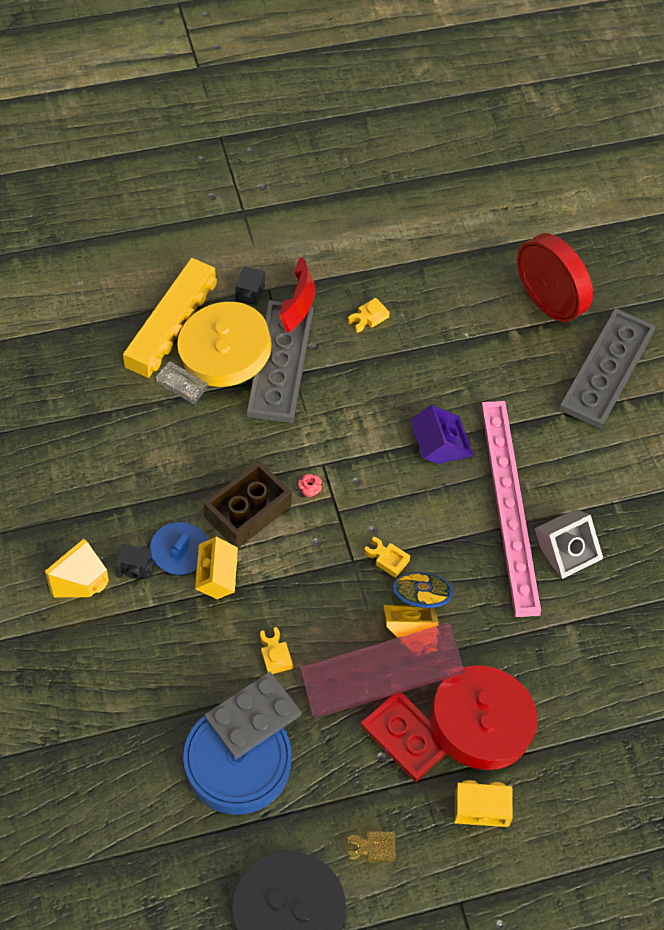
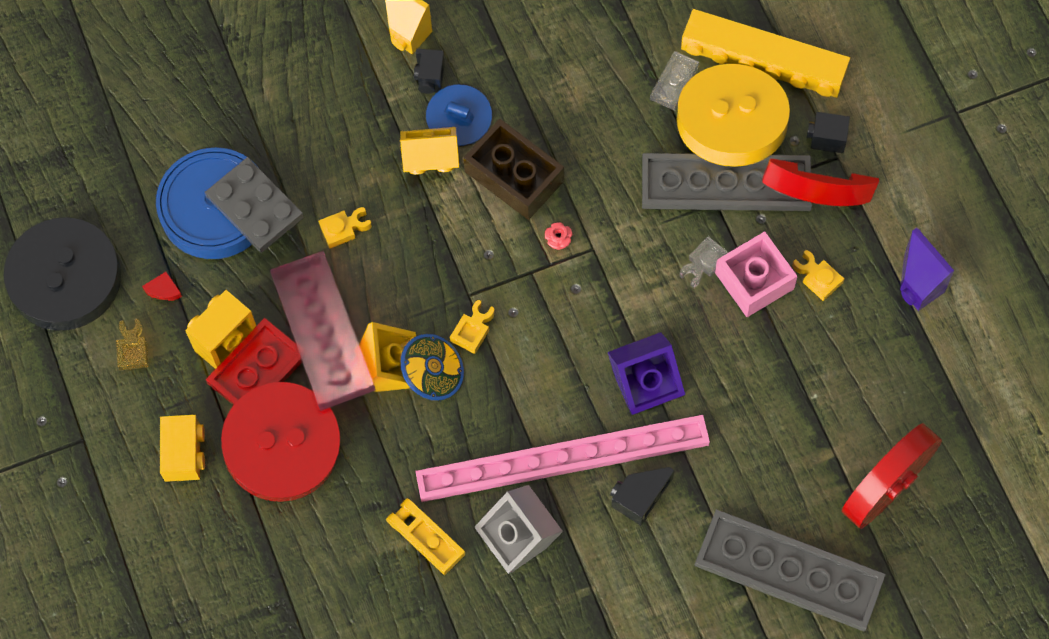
camera: 90 degrees right, 10 degrees up
none -> red tile [142,272,182,301]
none -> yellow brick [185,290,256,369]
none -> yellow plate [386,498,466,575]
none -> black slope [610,467,674,526]
none -> clear plate [680,236,728,287]
none -> bright pink brick [715,232,797,317]
none -> dark purple slope [900,228,954,311]

